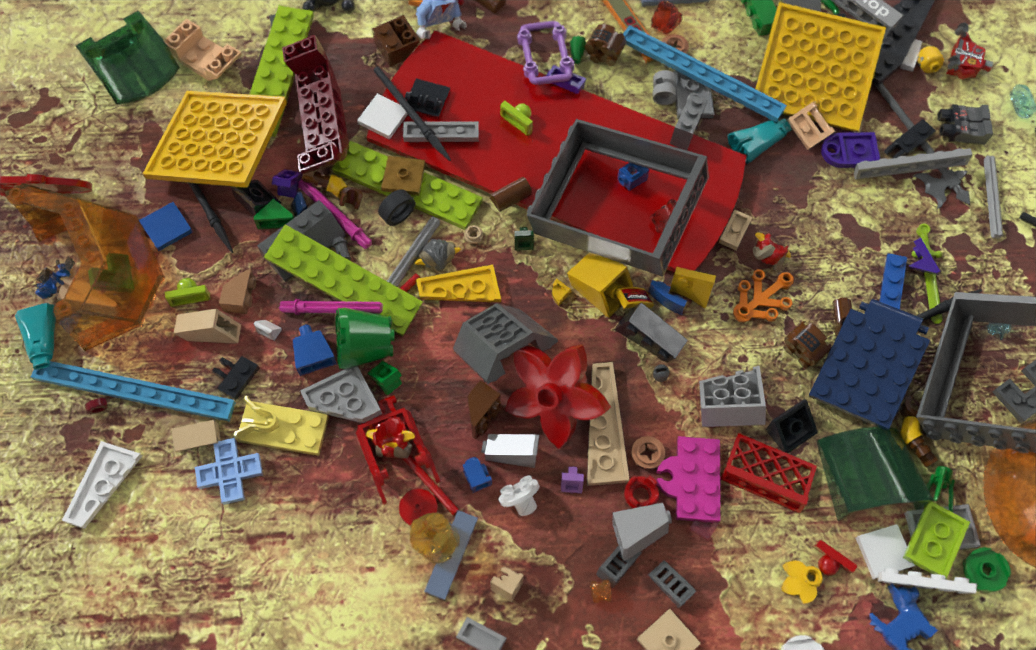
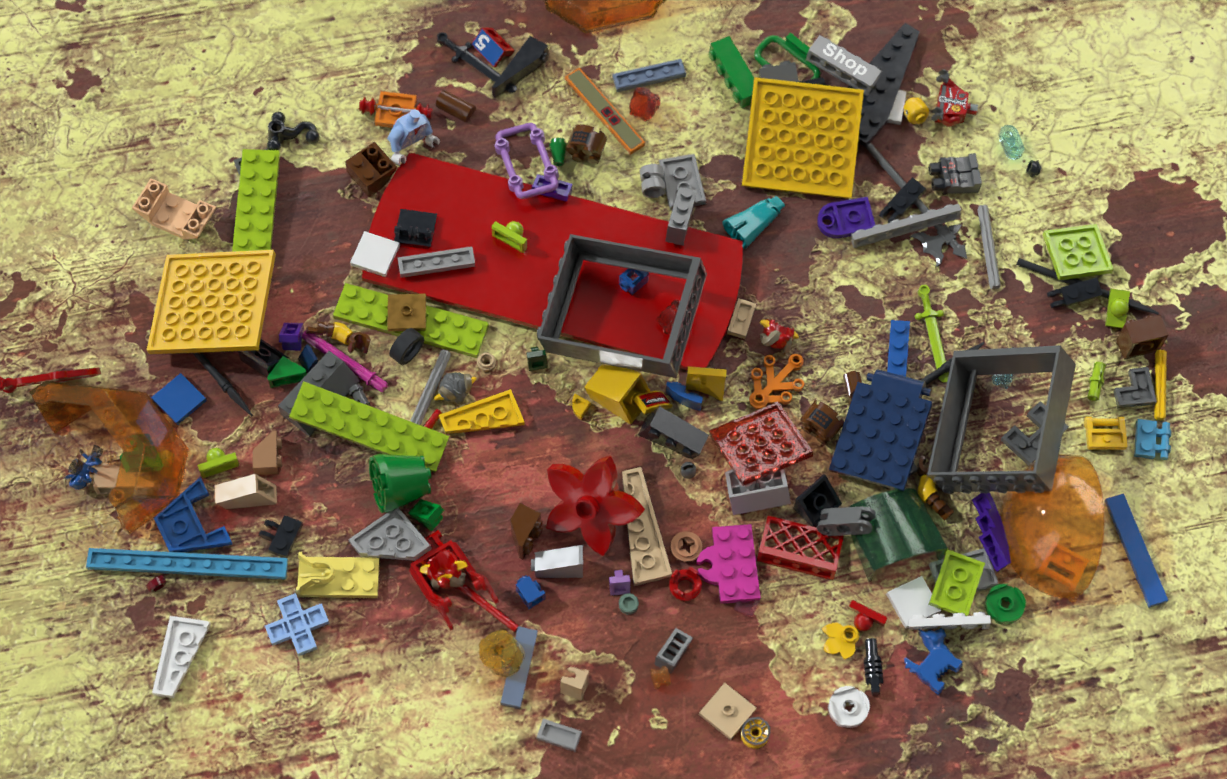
camera: 10 degrees left, 0 degrees up
teal piece [15,303,57,370] -> none
clear green windscreen [75,10,180,105] -> none
tan hinge [172,420,221,452] -> none
white slope [254,320,282,340] -> none
dark pink axle [279,299,383,315] -> none
dark red slope [282,35,349,174] -> none
blue torso [293,325,337,376] -> none
black piece [374,66,451,161] -> none
red piece [399,489,438,528] -> none
dark grey slope [453,303,558,384] -> none
reddish brown brick [489,177,532,212] -> none
white plate [499,475,540,516] -> none
light grey slope [612,503,672,561] -> none
dark azure plate [623,25,787,122] -> none
dark grey slope [648,560,696,608] -> none
nougat gear [662,34,689,54] -> none
light nougat plate [787,102,835,150] -> none
dark purple slope [909,238,942,275] -> none
green plant [918,466,955,512] -> none
none -> blue wing [154,477,233,553]
none -> sand green tile [619,593,639,615]
none -> clear red piece [709,402,813,486]
none -> dark grey piece [817,506,876,536]
none -> black hinge [863,638,884,695]
none -> dark purple slope [972,492,1011,572]

